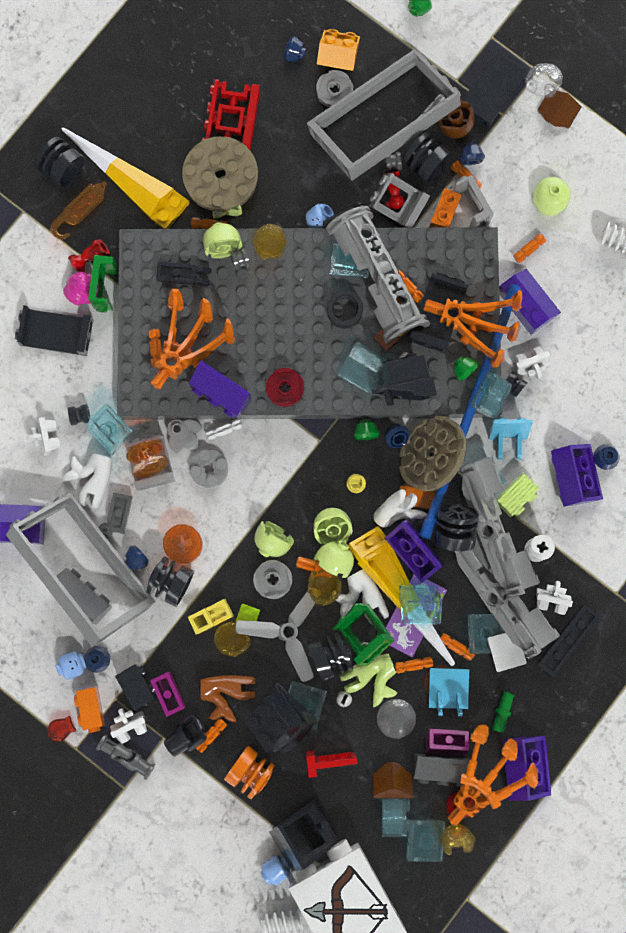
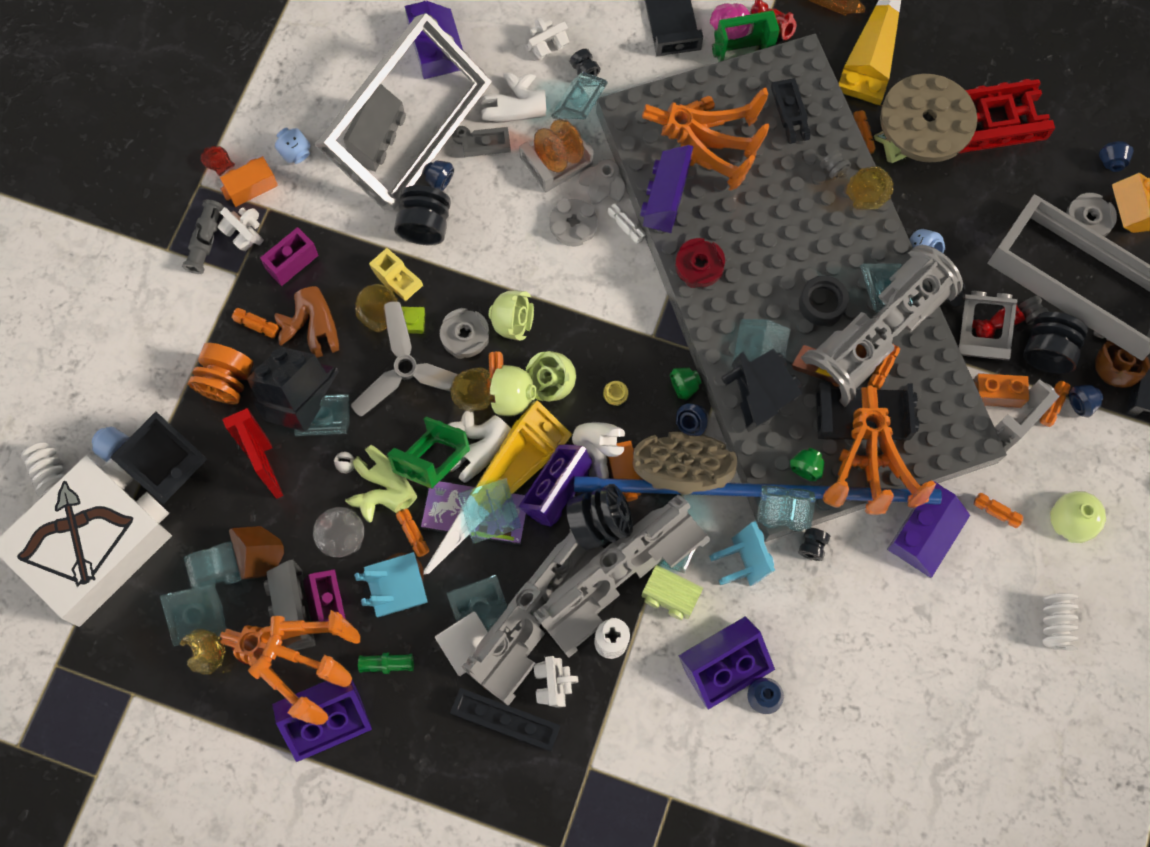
camera: 70 degrees right, 10 degrees down
dark blue cone [84,646,110,673] -> none
black brick [115,664,157,710] -> none
clear orange piece [163,524,203,564] -> none
black piece [164,714,207,757] -> none
yellowish green cylinder [203,222,242,258] -> none
black wheel [307,632,353,682] -> none
orange axle [440,633,475,660] -> none
white hips [515,346,550,379] -> none

